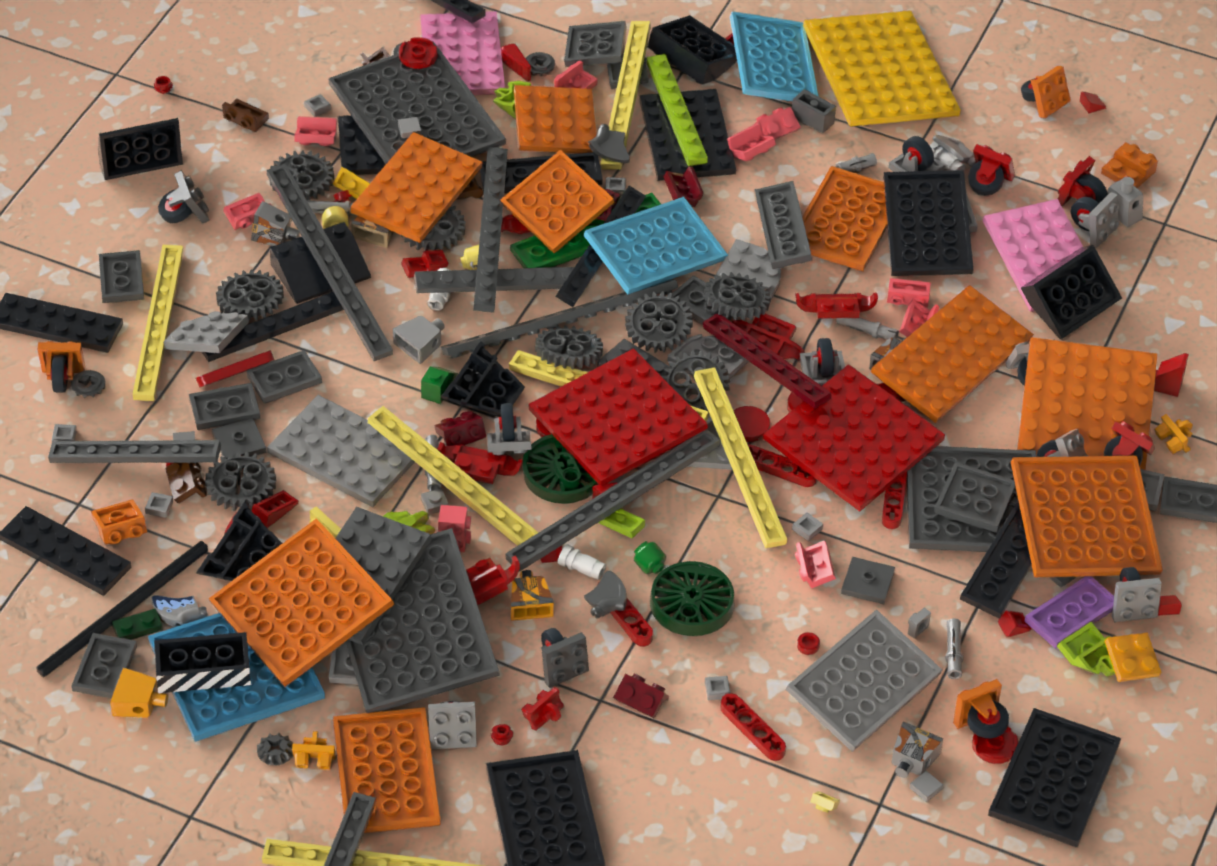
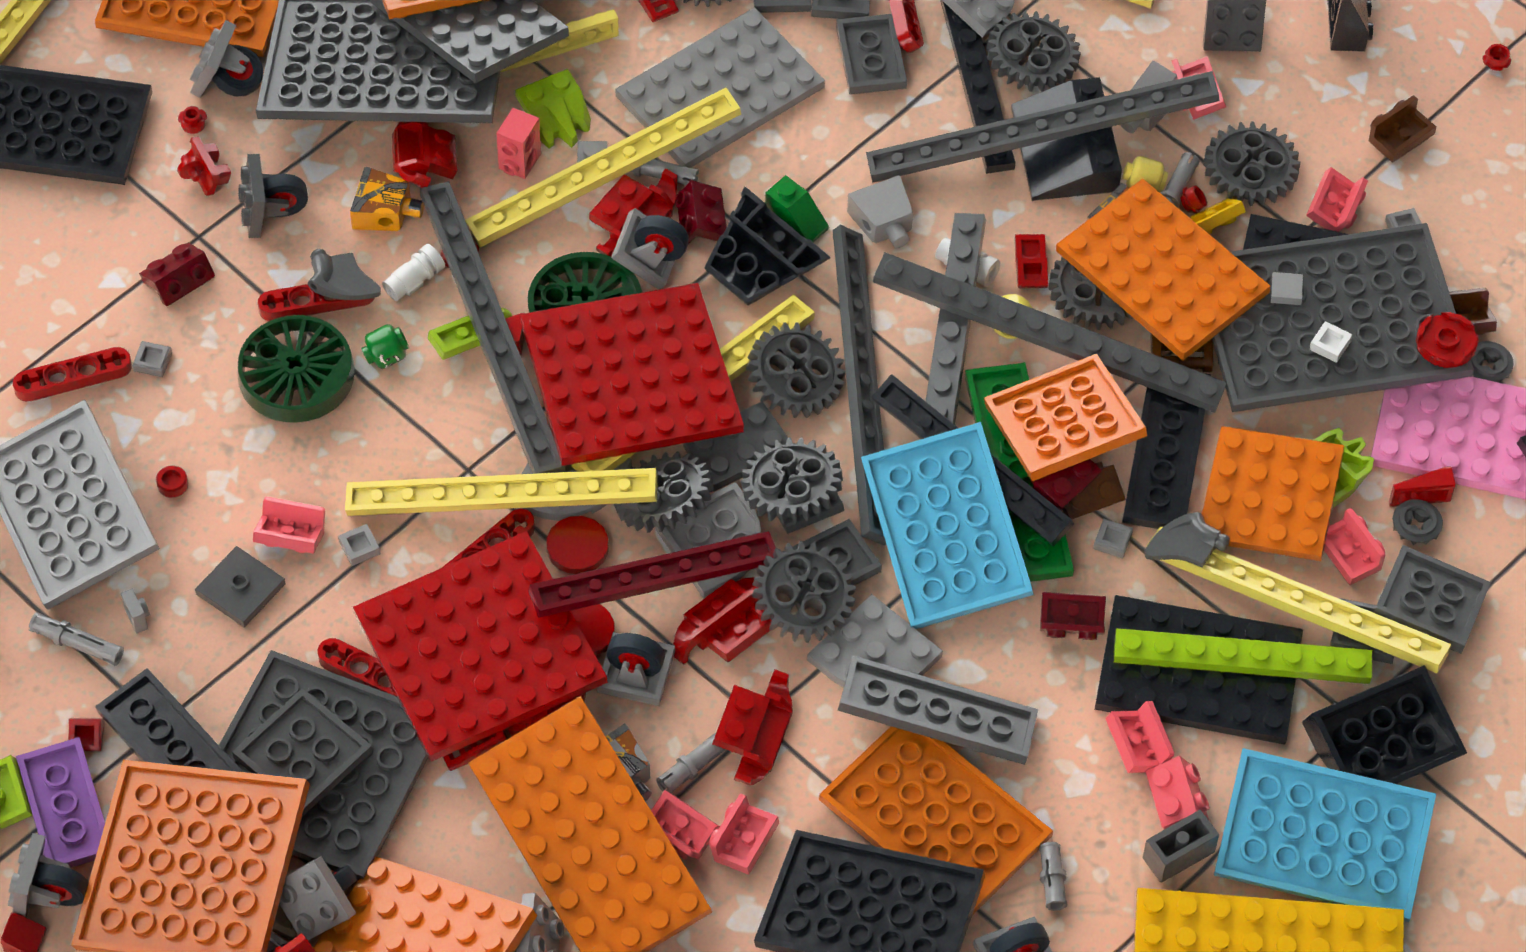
camera: 110 degrees right, 10 degrees up
none -> white plate [1309,321,1352,363]

